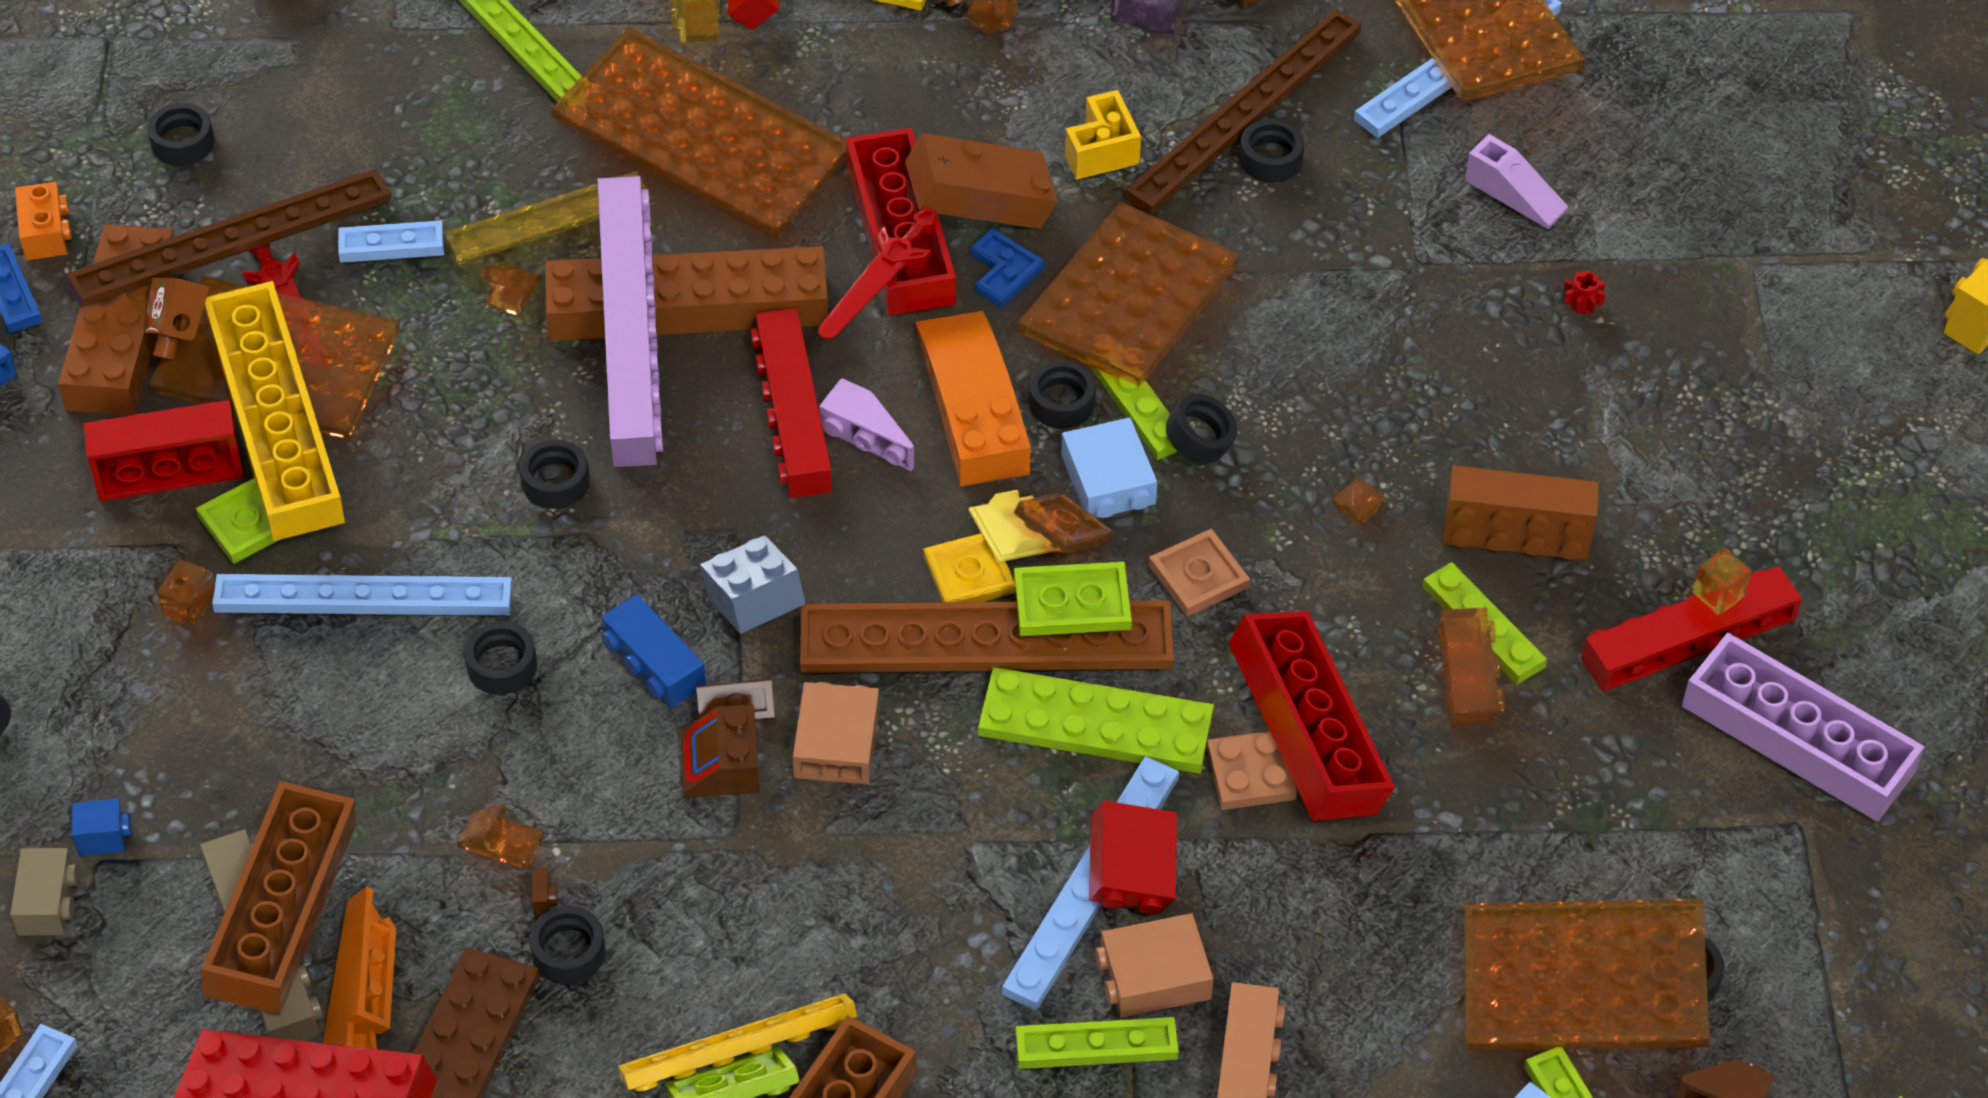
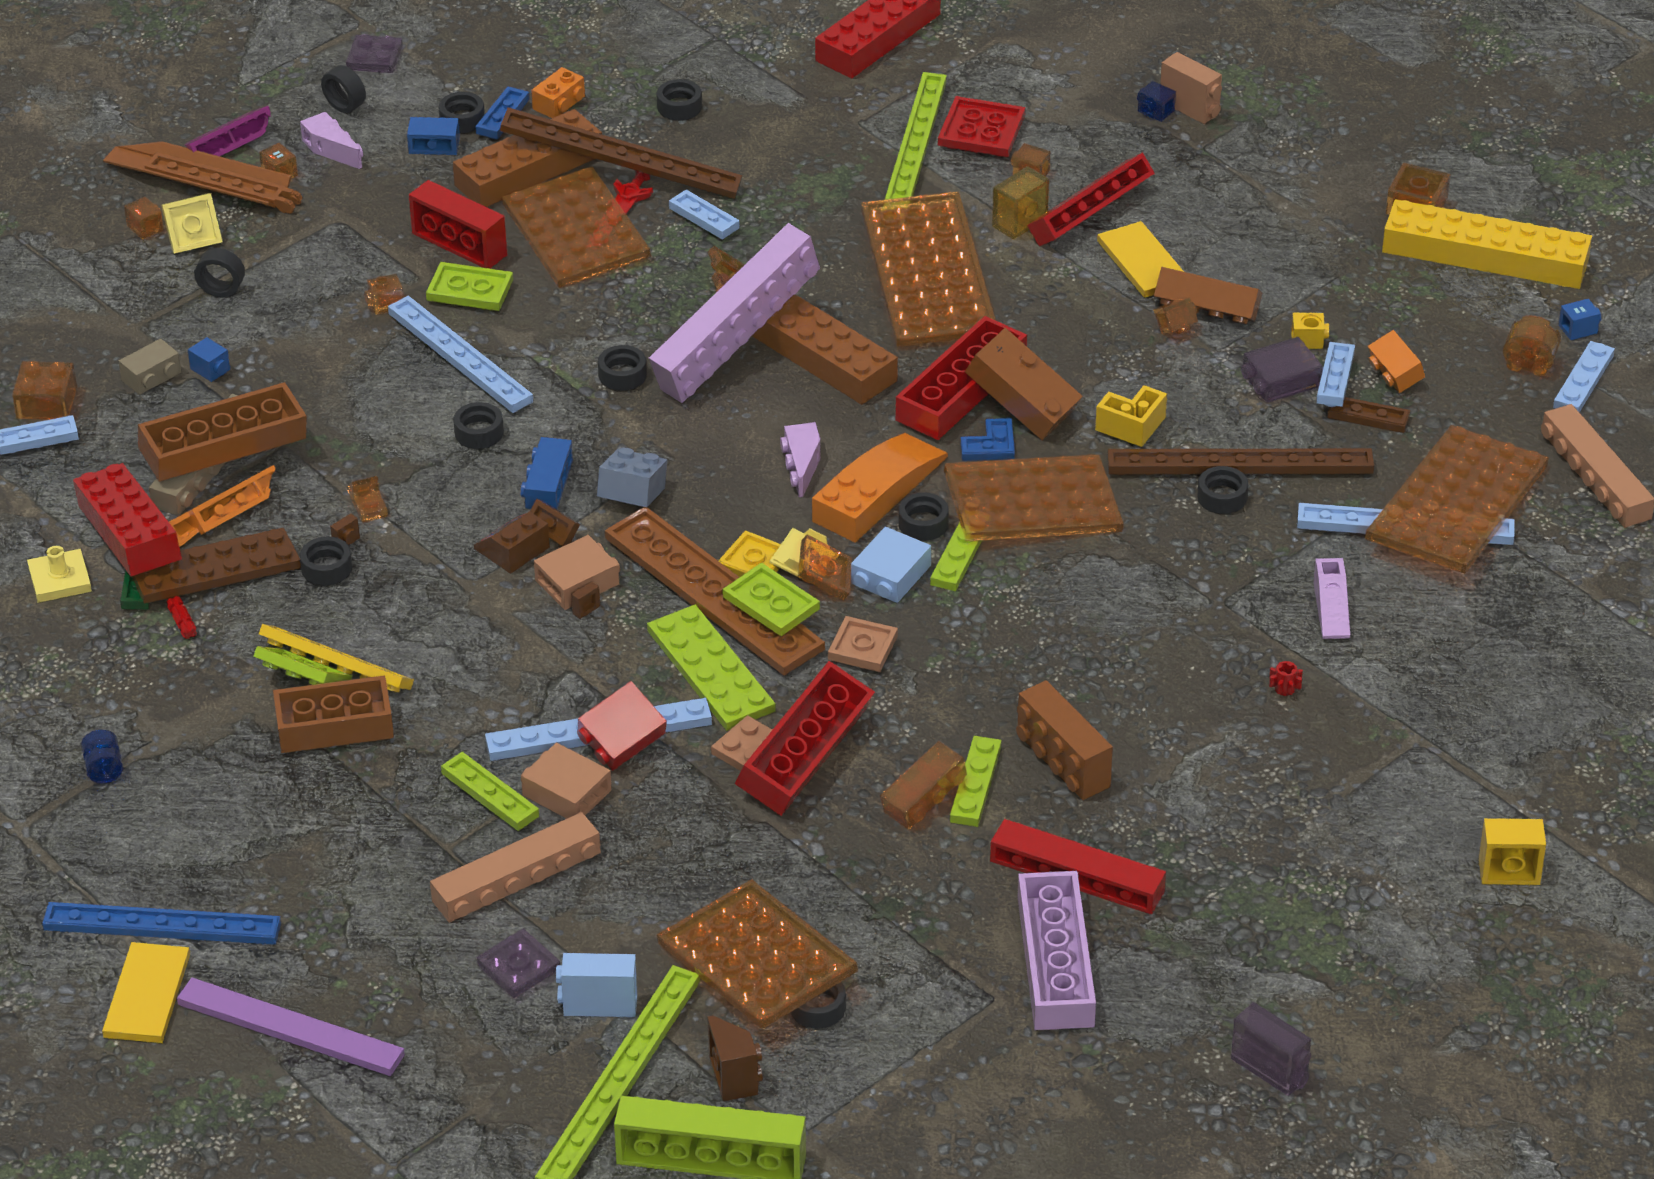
camera: 50 degrees right, 10 degrees down
dark orange torso [144,278,209,361] -> none
yellow brick [205,281,345,541] -> none
clear yellow plate [444,171,650,265] -> none
red brick [750,308,832,498] -> none
red sword [818,207,937,339] -> none
black tyre [1166,393,1238,464] -> none
clear orange tile [1334,477,1386,525] -> none
clear yellow brick [1692,547,1752,615] -> none
none -> reddish brown plate [571,581,600,619]

